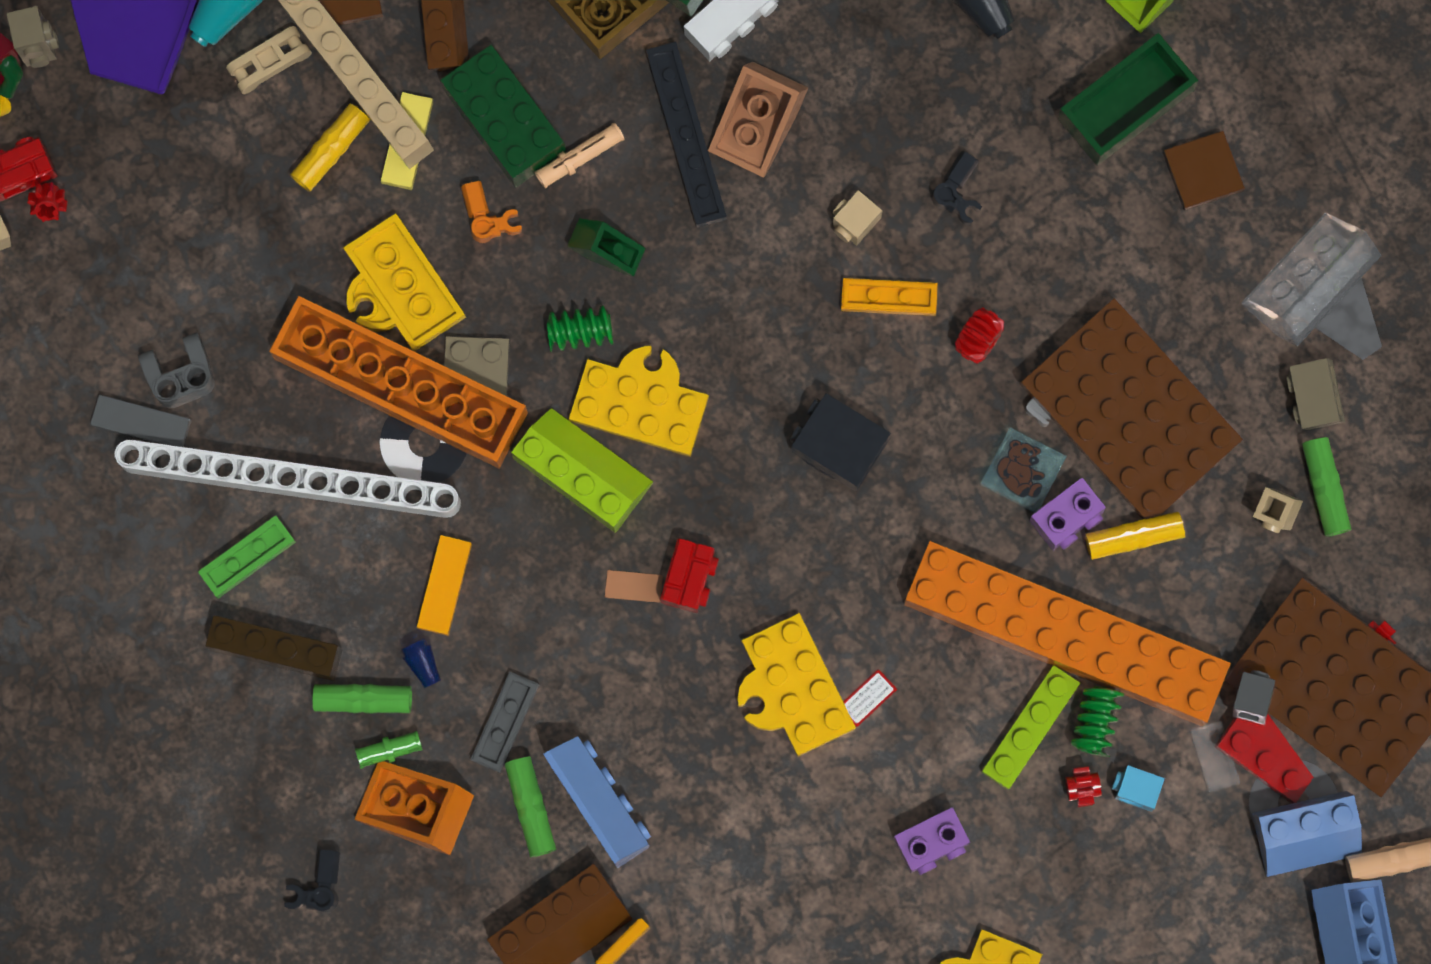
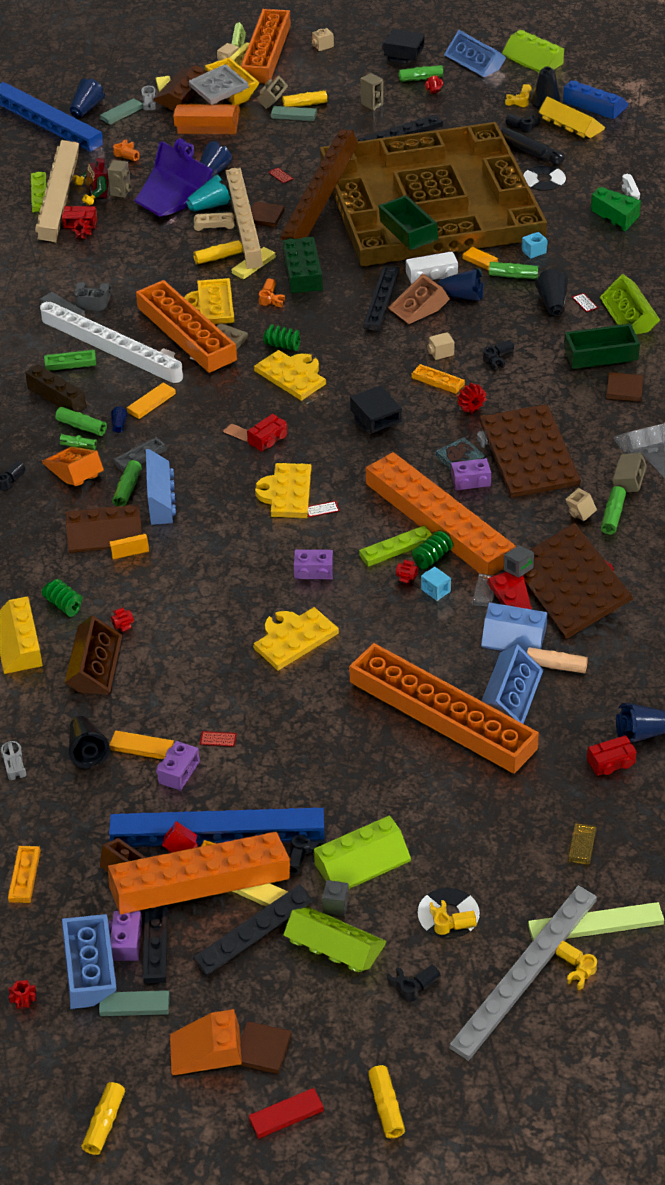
camera: 25 degrees right, 35 degrees down
lime slope [511,408,653,533] -> none
light nougat pin [535,123,625,189] -> none
dark green slope [567,218,646,277] -> none
yellow axle [1085,512,1185,560] -> none
none -> dark blue cone [437,268,484,301]

